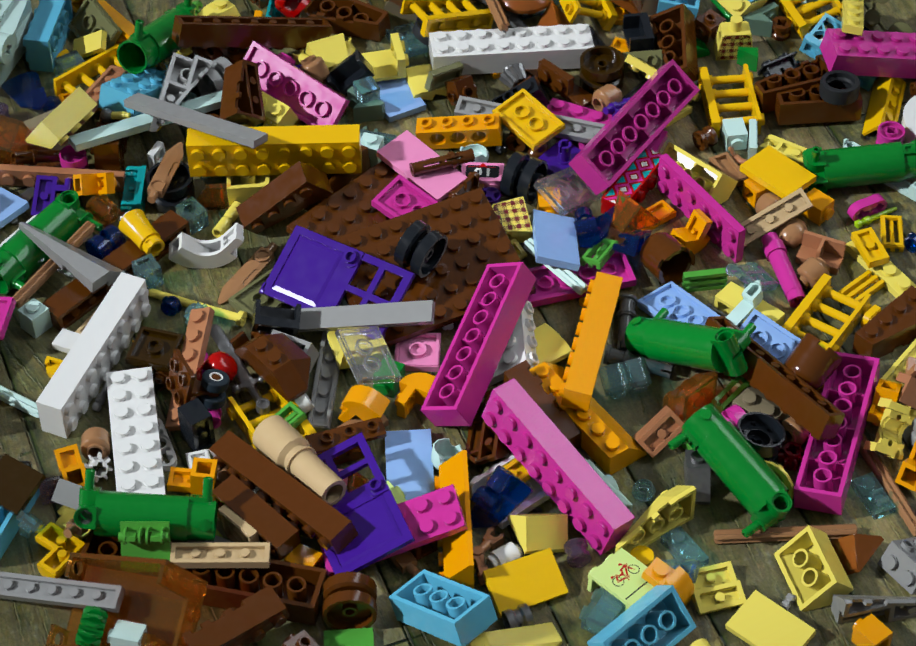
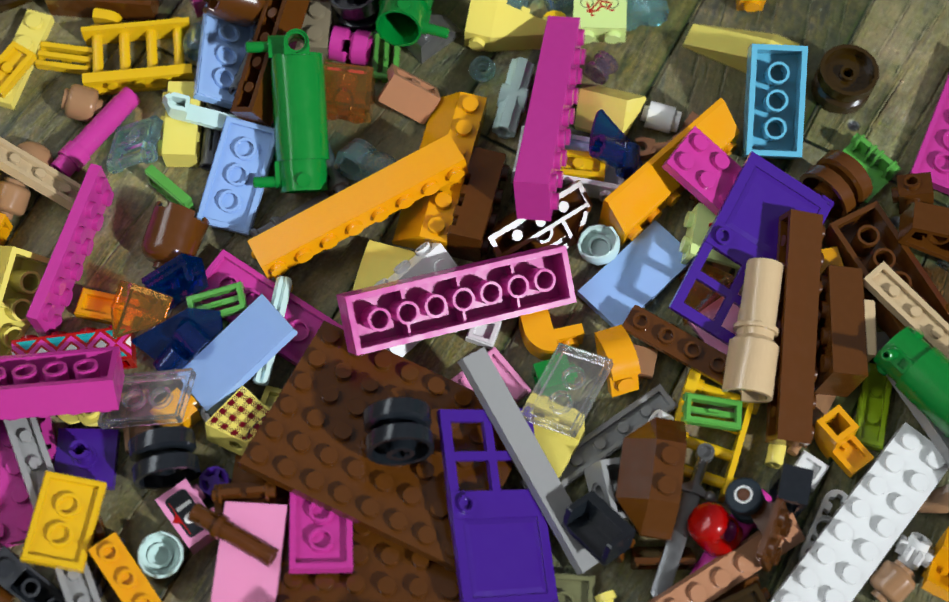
camera: 135 degrees left, 20 degrees up
yellow tile [482,548,569,618] -> none
flat silver wheel [501,603,534,629] -> none
light orange brick [671,209,713,255] -> none
nougat panel [795,230,846,275] -> none

